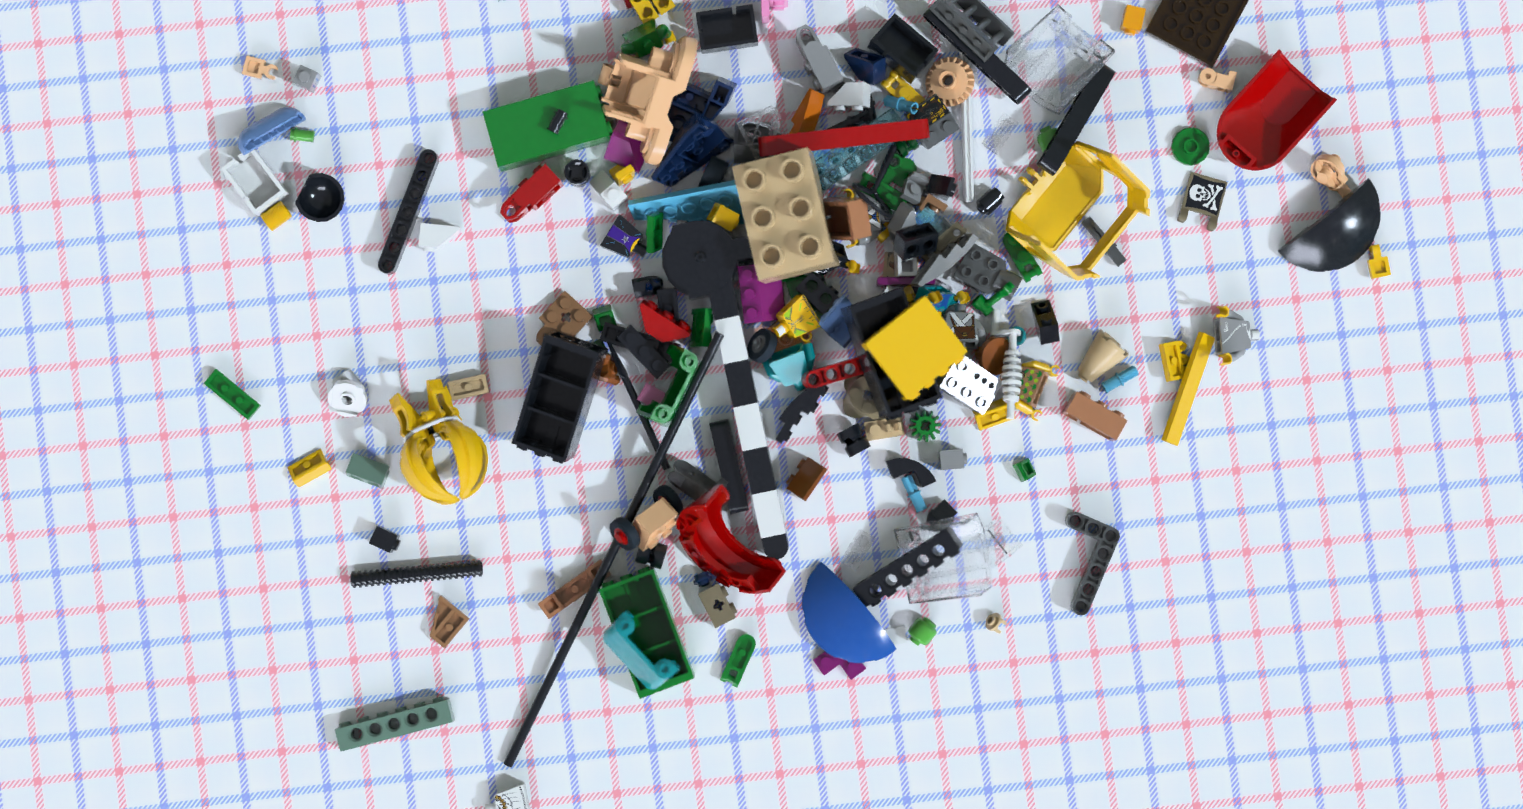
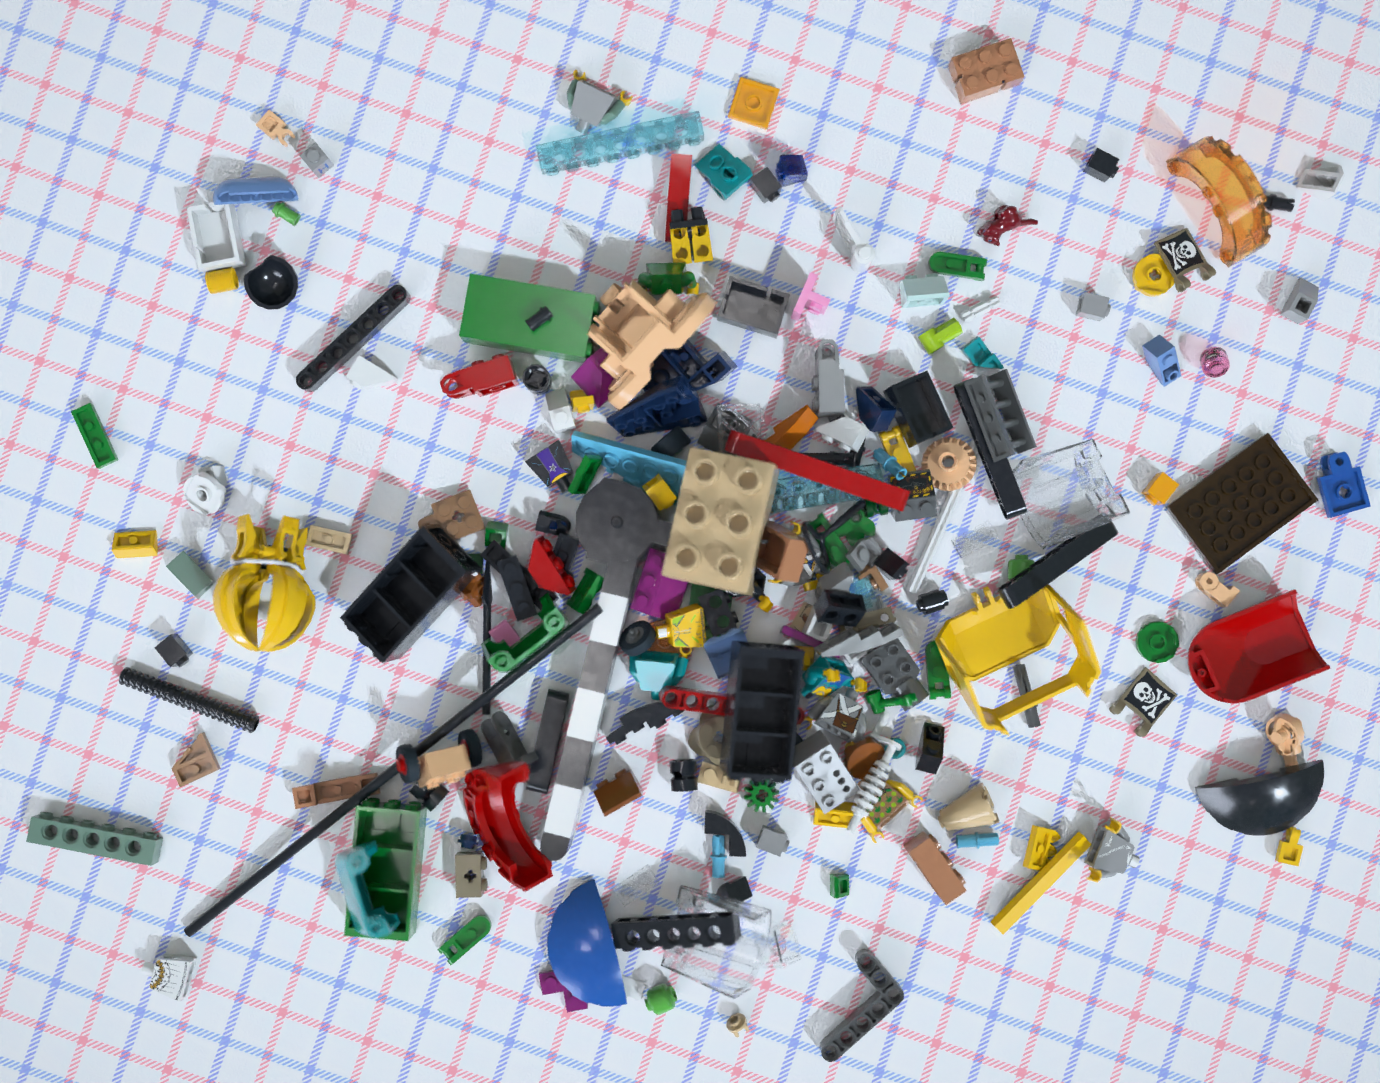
camera: 25 degrees right, 0 degrees up
yellow panel [861,296,968,401] -> none

